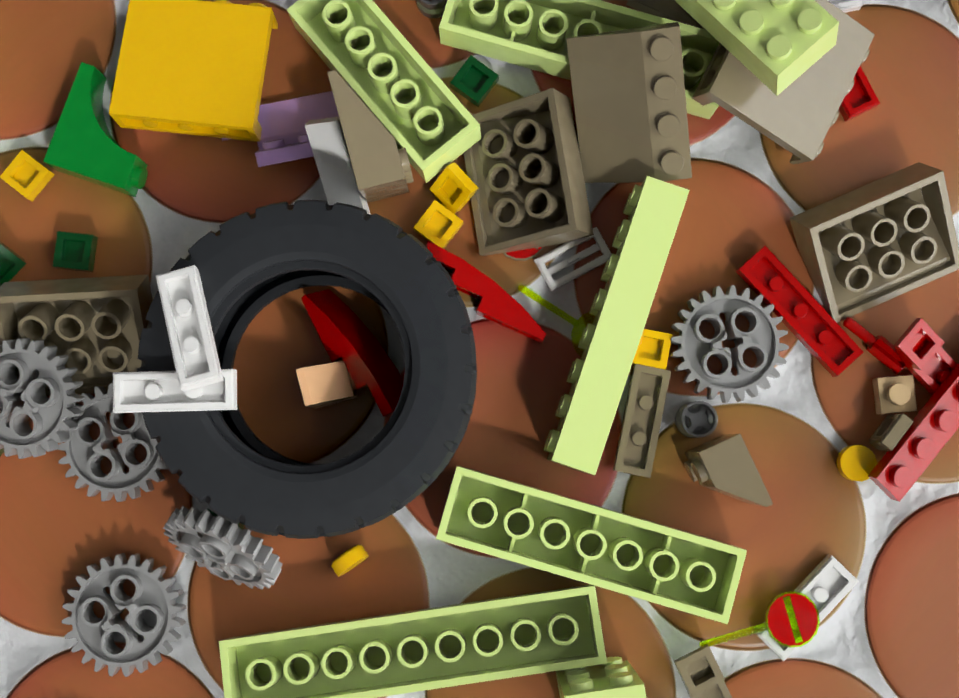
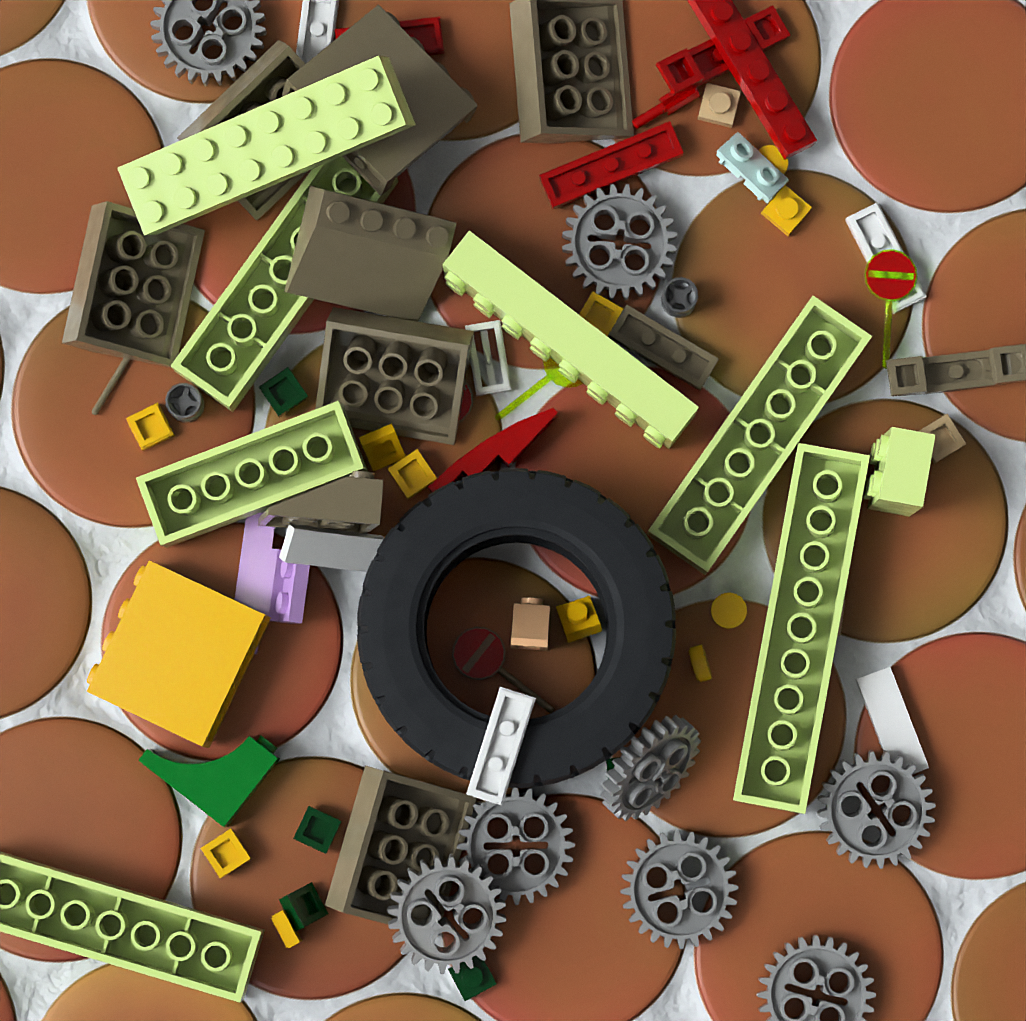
camera: 70 degrees left, 0 degrees up
white tile [156,265,224,391] -> none
red slope [301,289,404,417] -> none
dark tan slope [684,434,773,507] -> none
dark tan tile [869,413,914,450] -> none
none -> piece [452,627,555,713]
none -> yellow plate [556,596,602,643]
none -> yellow tile [711,592,747,629]
none -> light aqua hinge [716,132,789,204]
none -> yellow plate [761,185,812,236]

